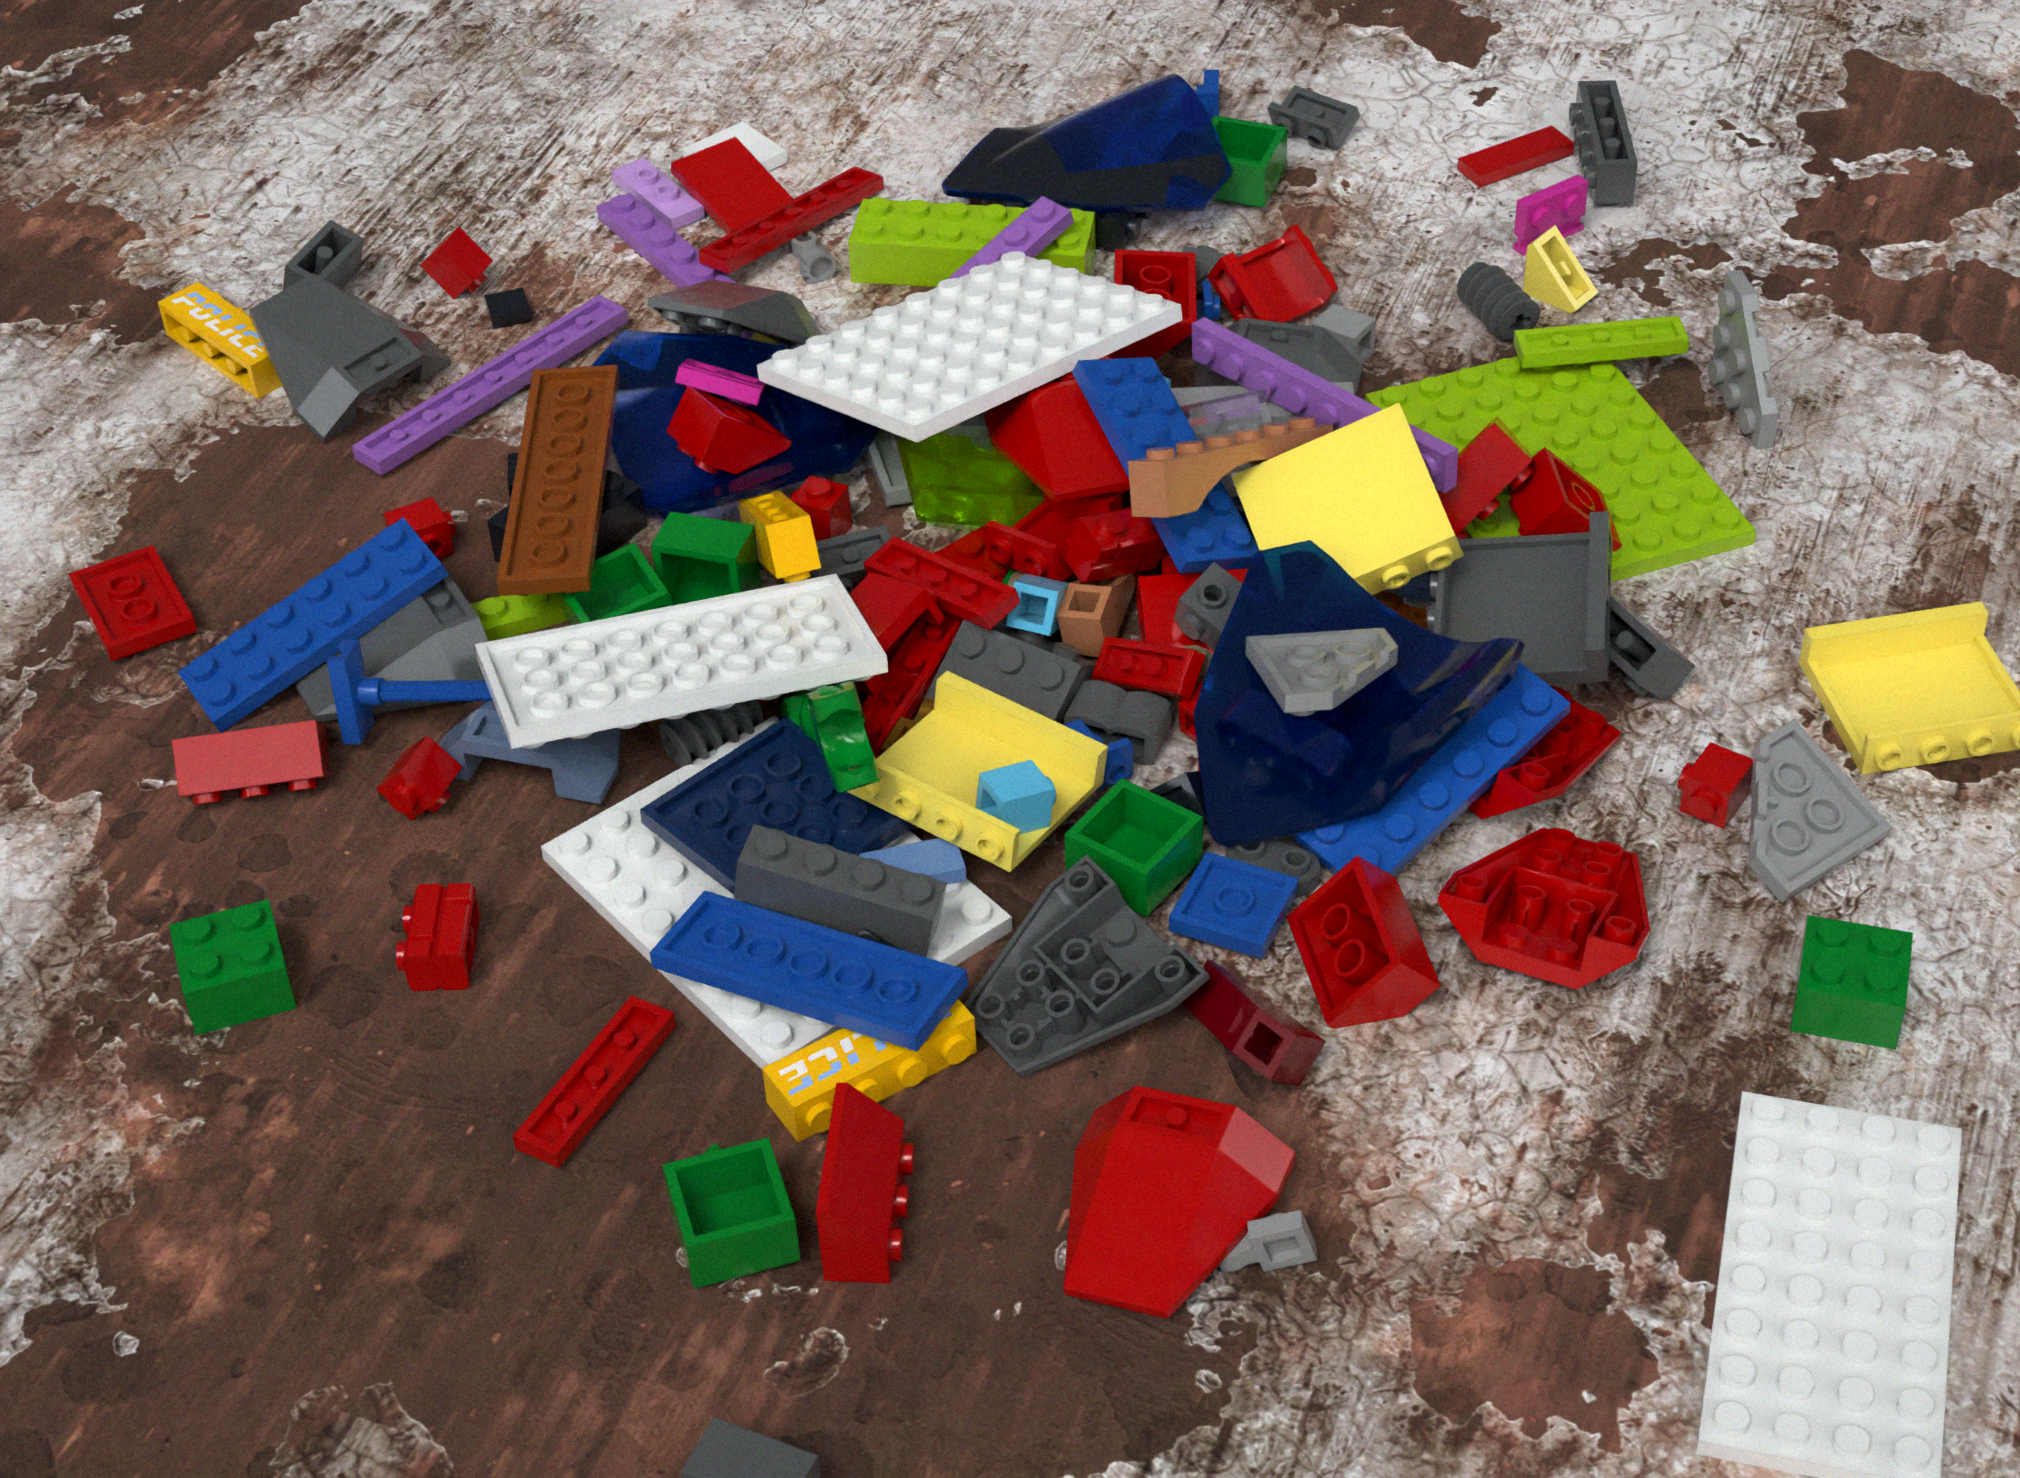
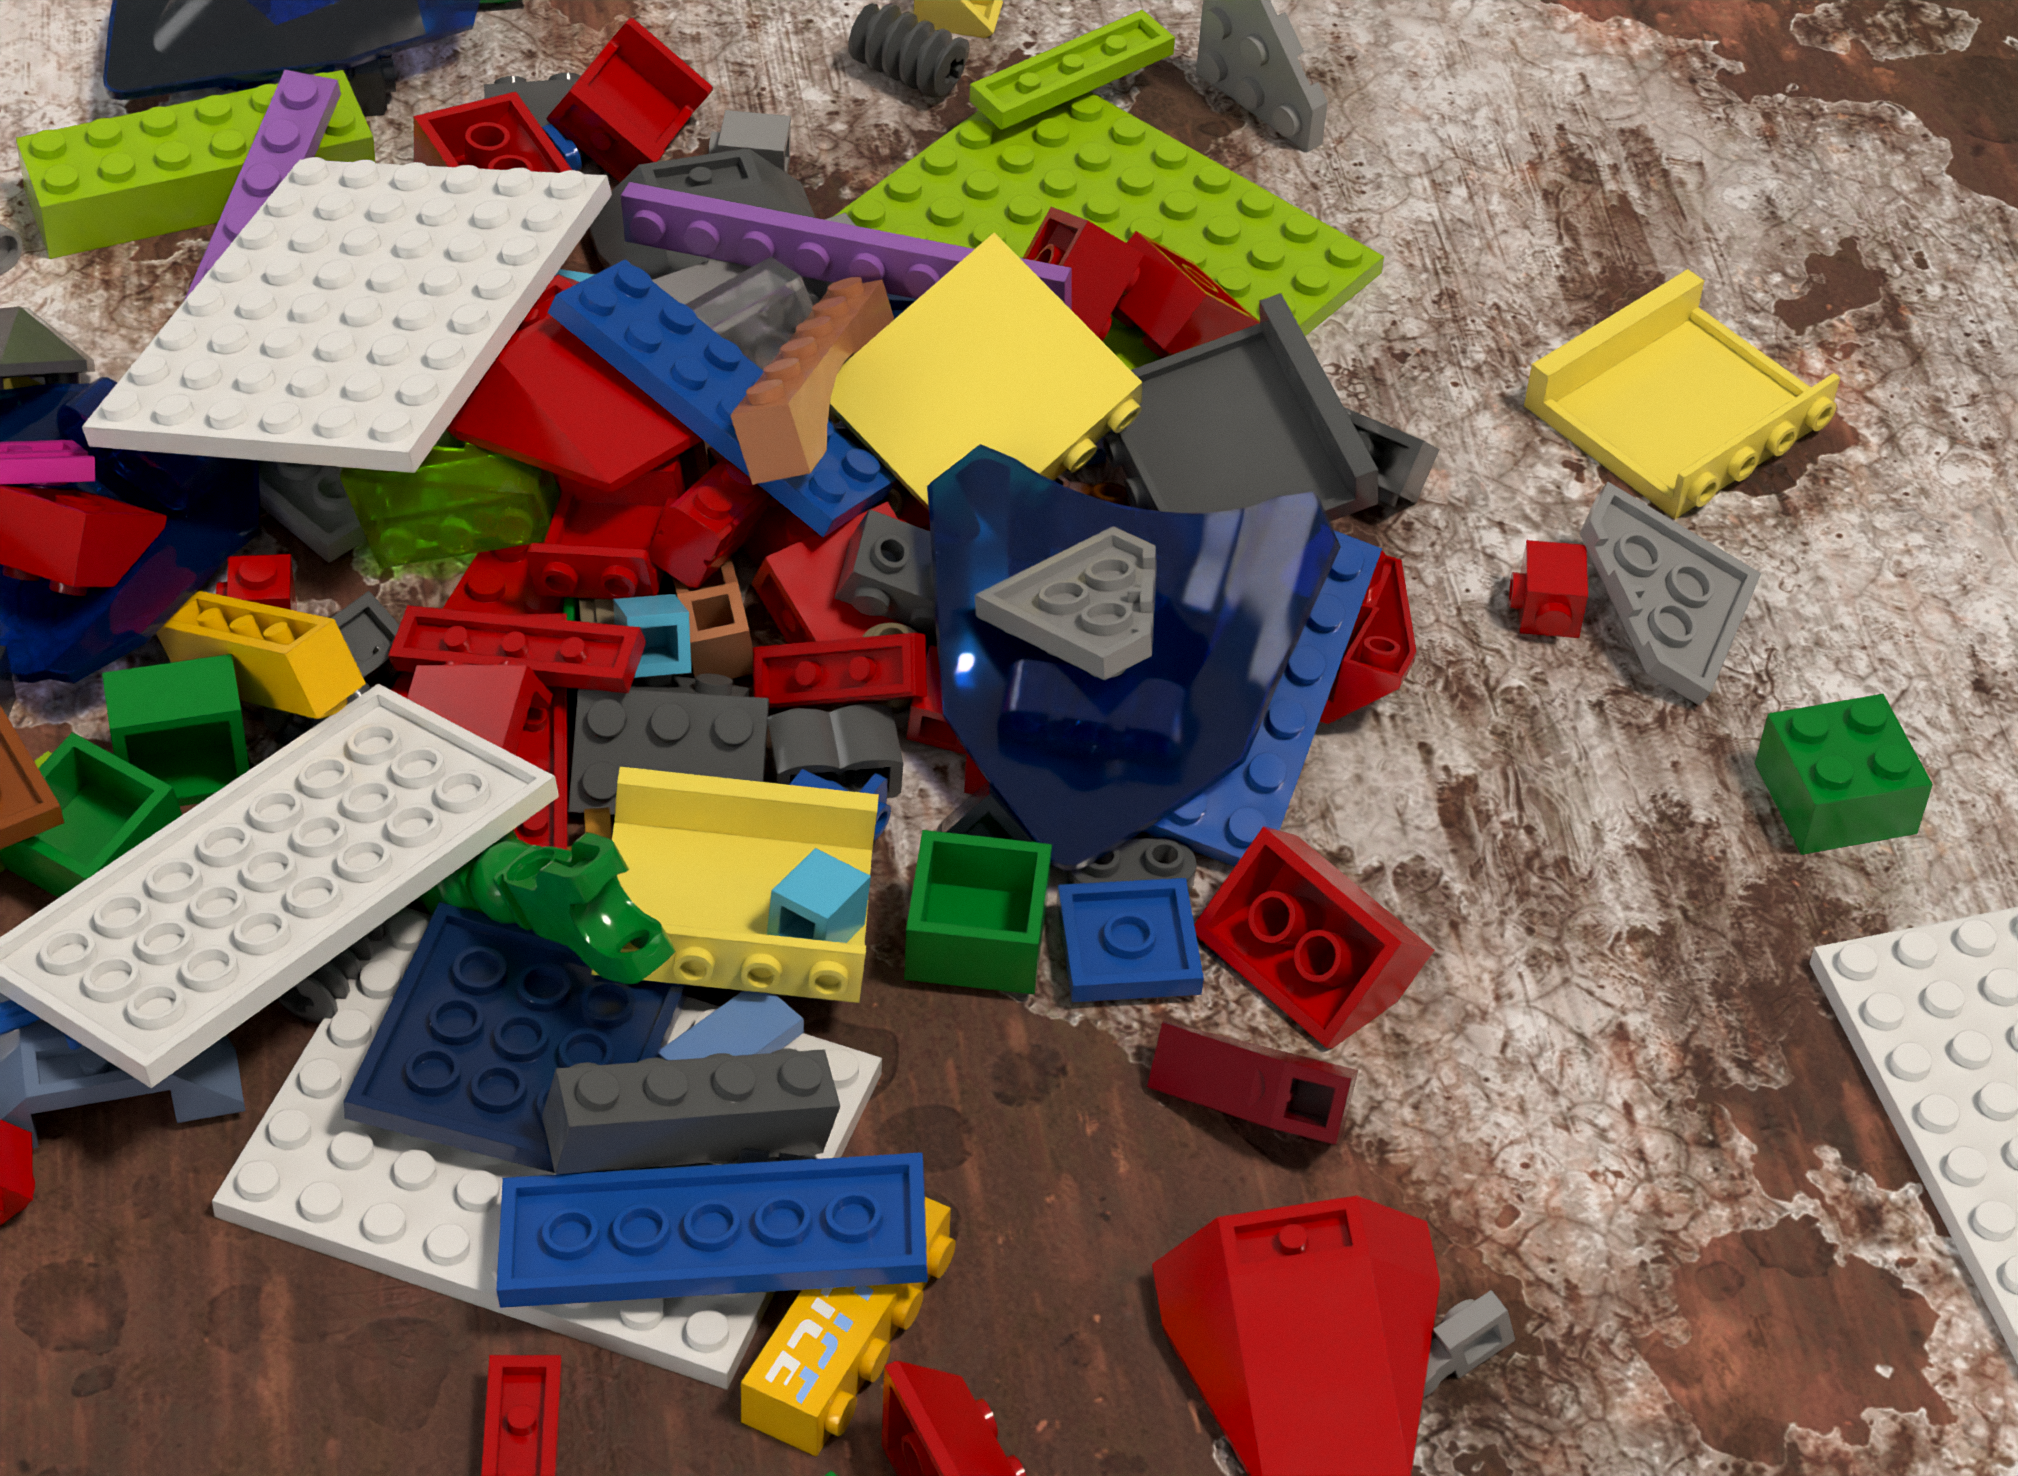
camera: 35 degrees left, 5 degrees up
red brick [396,883,481,991] -> none
dark grey wedge [964,854,1210,1079] -> none
red wedge [1438,828,1650,990] -> none

